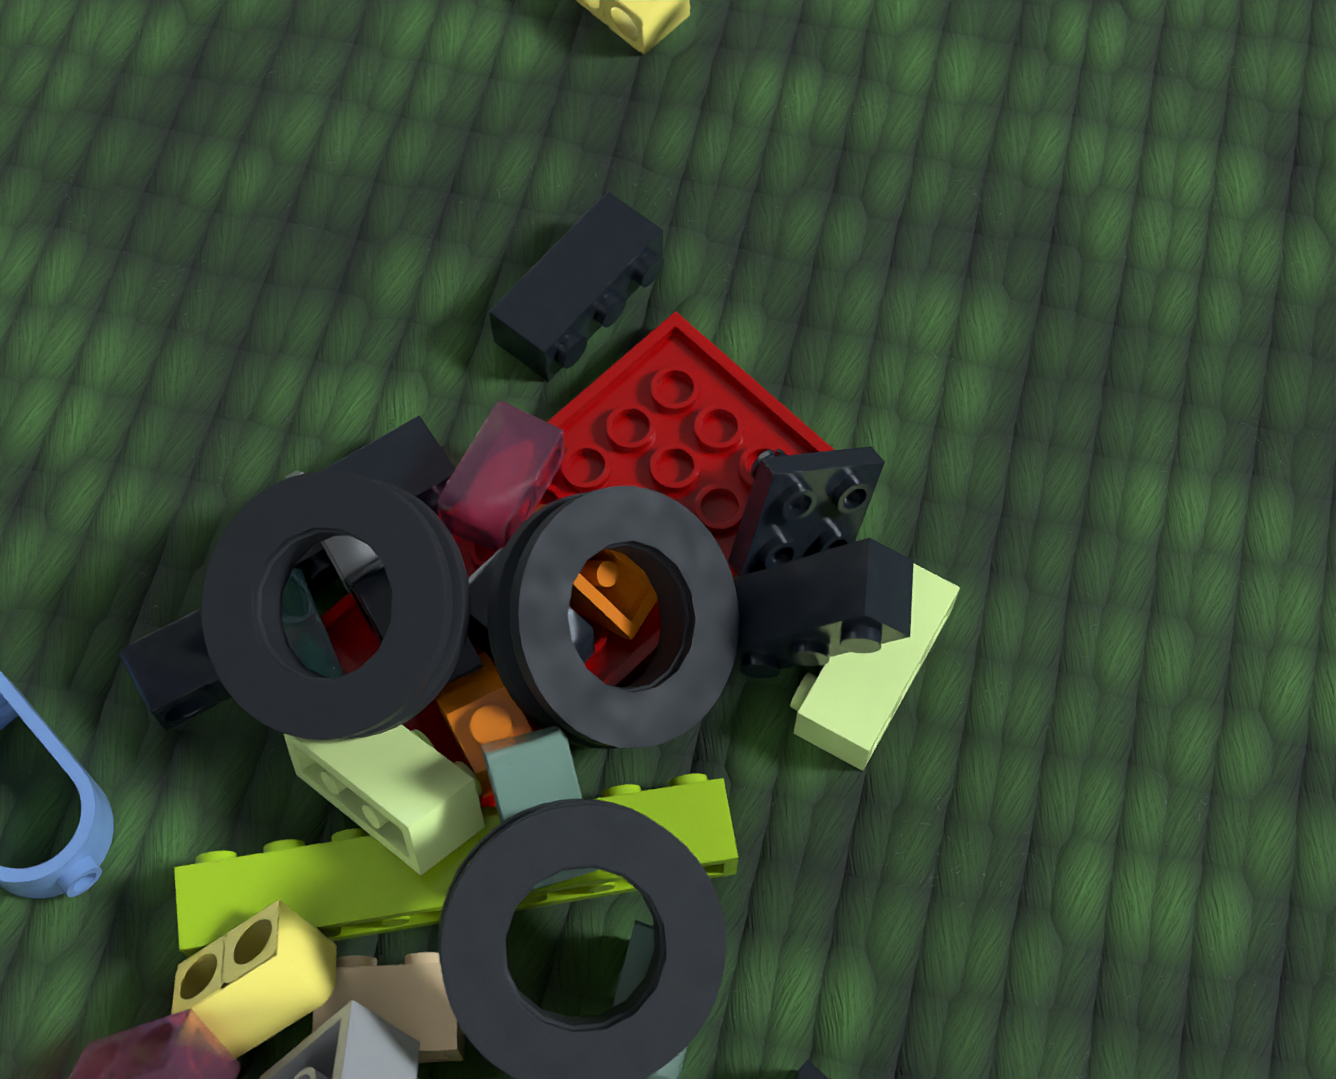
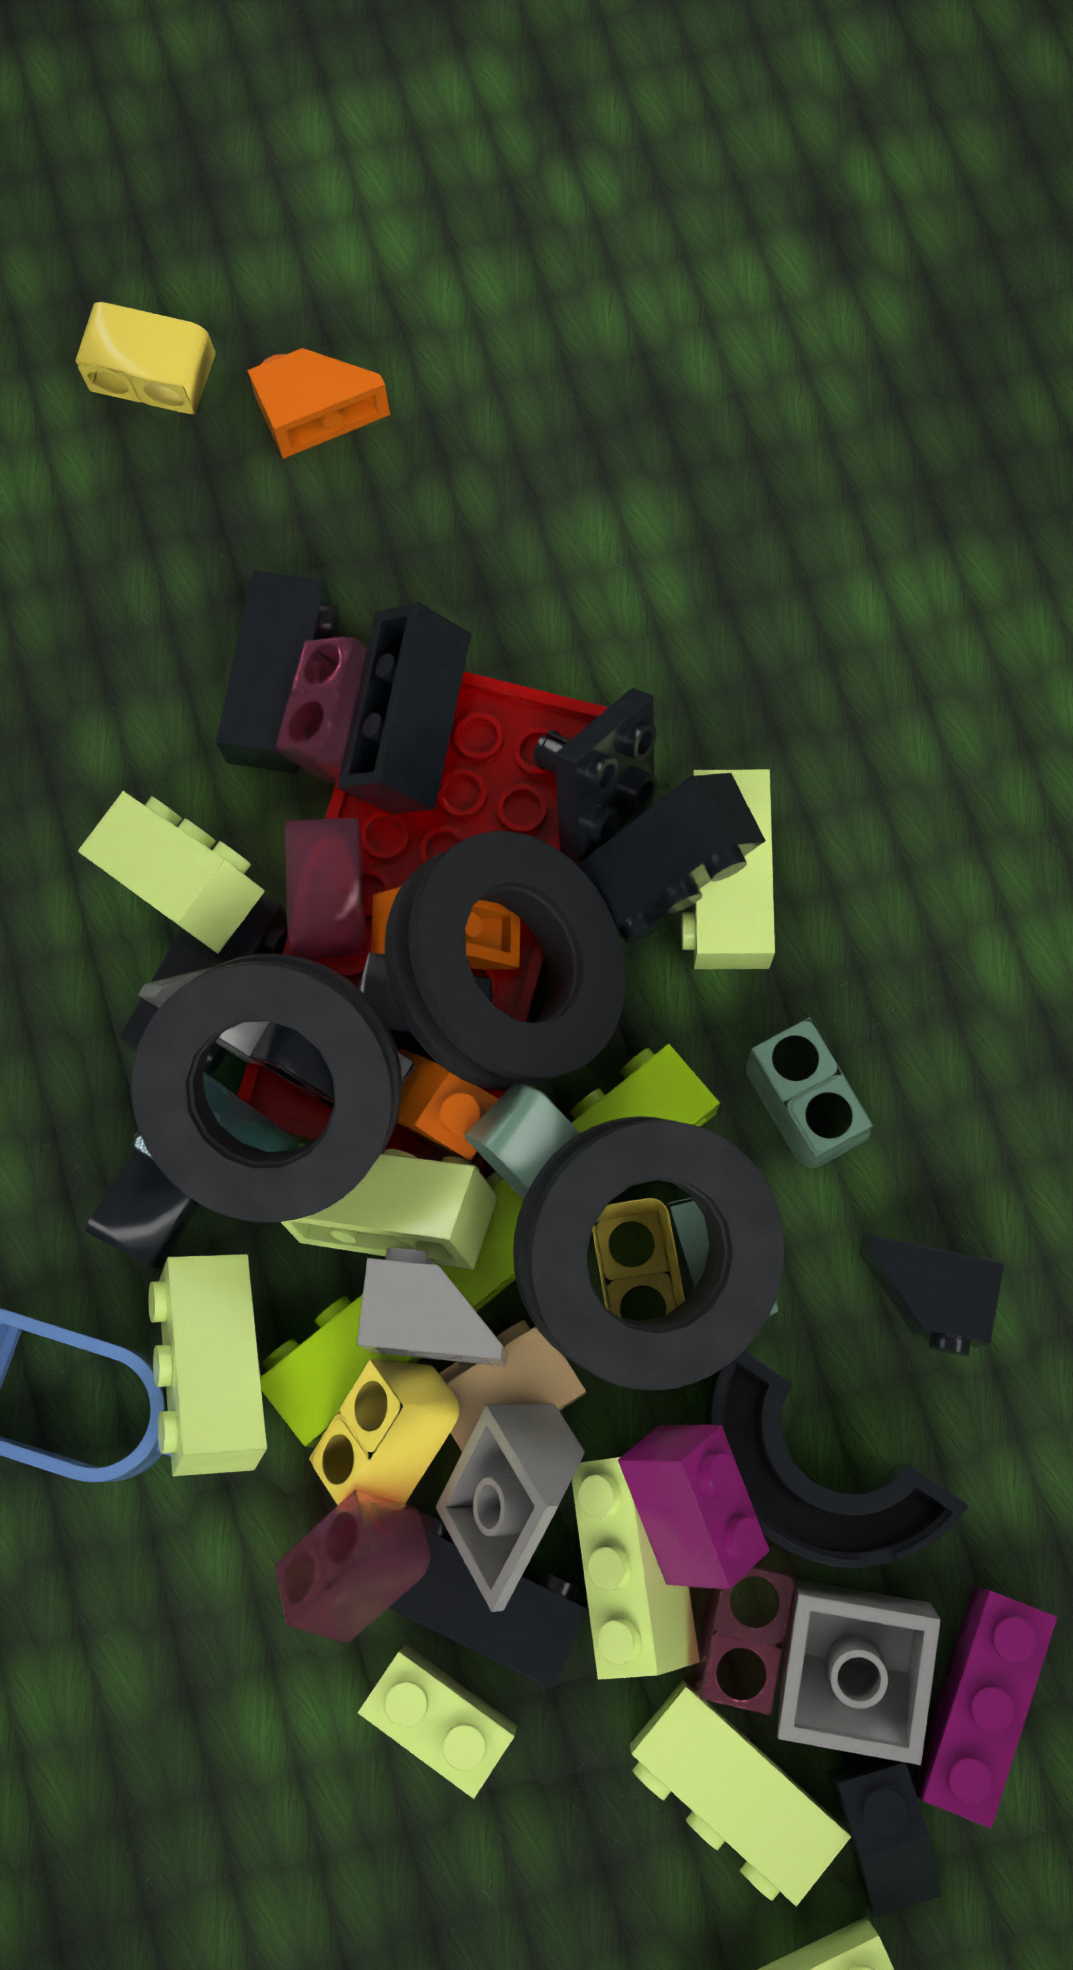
camera: 25 degrees left, 10 degrees up
none -> yellowish green brick [78,791,265,953]
none -> yellowish green brick [149,1254,267,1476]
none -> orange slope [247,348,391,459]
none -> clear pink piece [275,637,367,783]
none -> black brick [337,602,471,815]
none -> light grey slope [357,1248,507,1366]
none -> light yellow piece [592,1198,685,1318]
none -> sand green piece [746,1017,873,1168]

